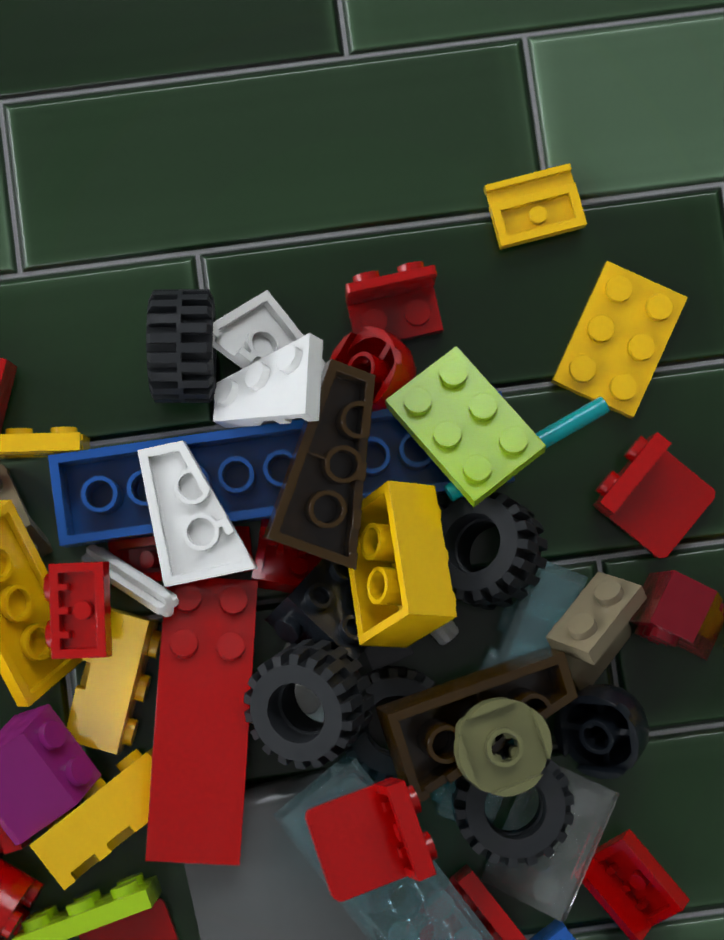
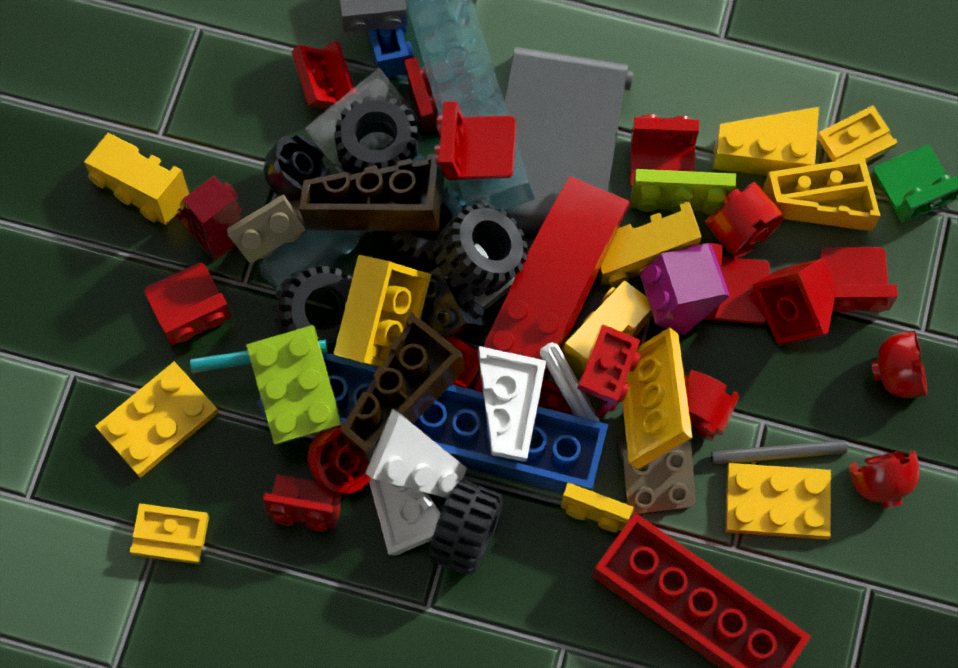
camera: 155 degrees left, 15 degrees down
olive plate [454,697,552,797] -> none

